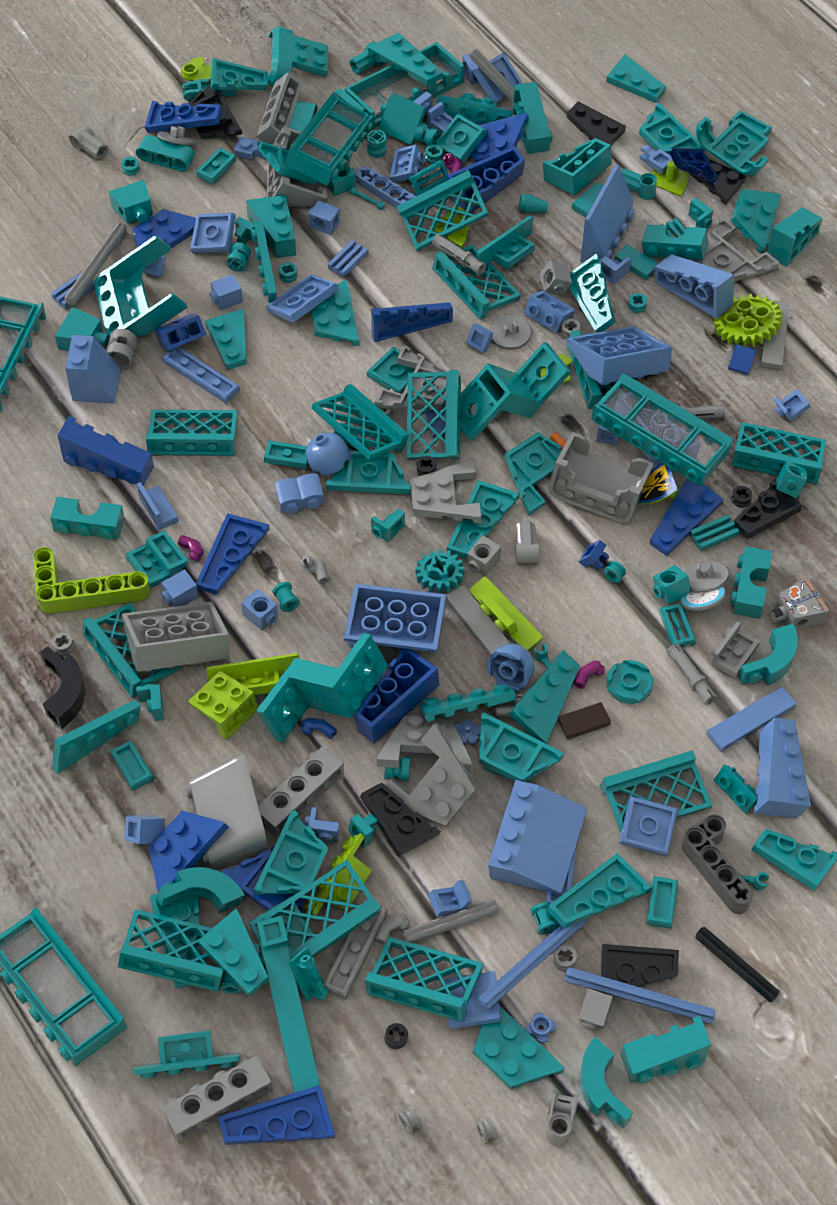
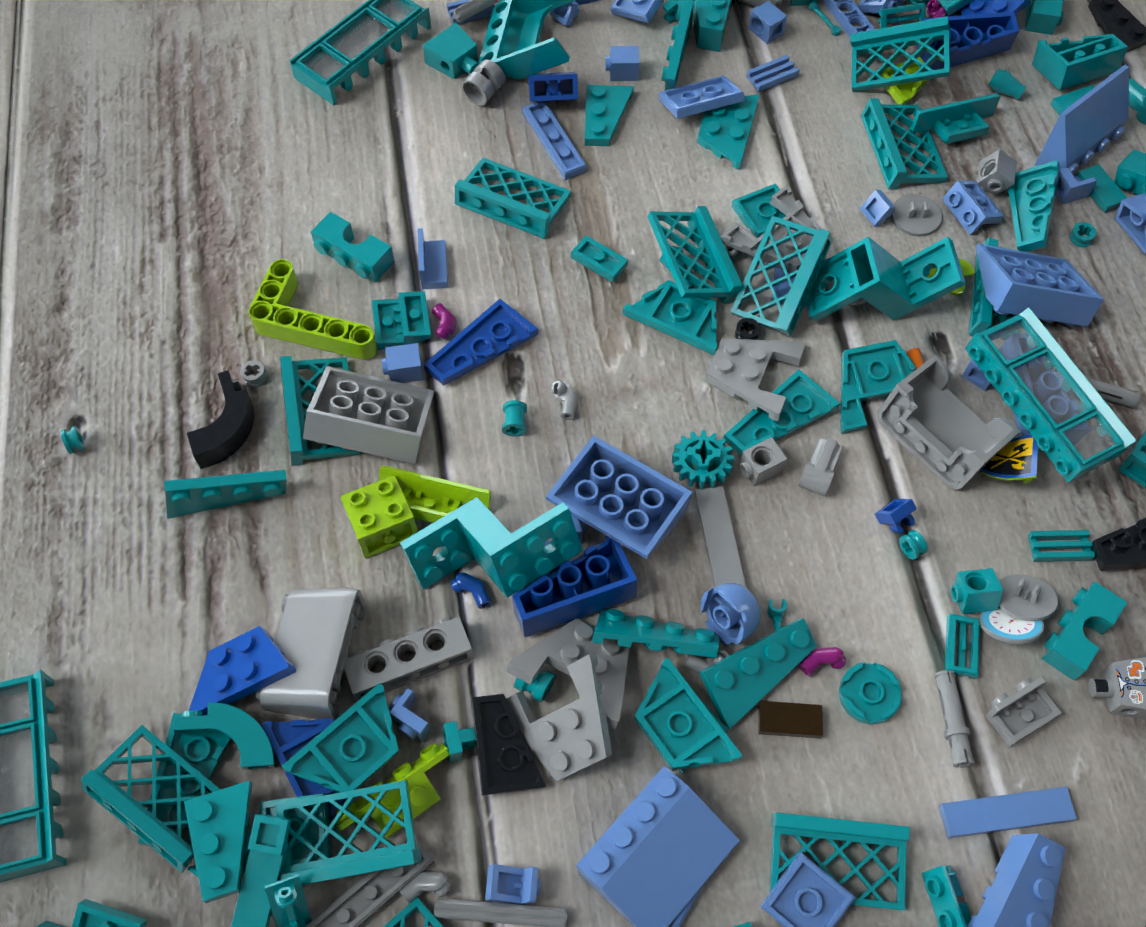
camera: 25 degrees right, 5 degrees up
blue wedge [57,416,154,486] -> none
medium blue slope [65,335,121,404] -> none
teal tile [110,740,154,791] -> none
medium blue panel [124,815,165,844] -> none
teal bracket [136,684,164,721] -> none
teal wheel [226,243,251,271] -> none
medium blue brick [241,589,278,631] -> none
medium blue brick [275,473,324,514] -> none
teal bush [279,262,298,283] -> none
medium blue cylinder [306,433,351,475] -> none
blue wing [371,302,453,342] -> none
teal bracket [371,508,405,542] -> none
light grey pin [432,234,486,275] -> none
medium blue plant [455,718,481,745] -> none
lime bracket [469,577,543,651] -> none
light grey bush [561,319,580,338] -> none
blue wing [650,478,724,557] -> none
black bush [732,486,752,508] -> none
teal arch [738,624,798,686] -> none

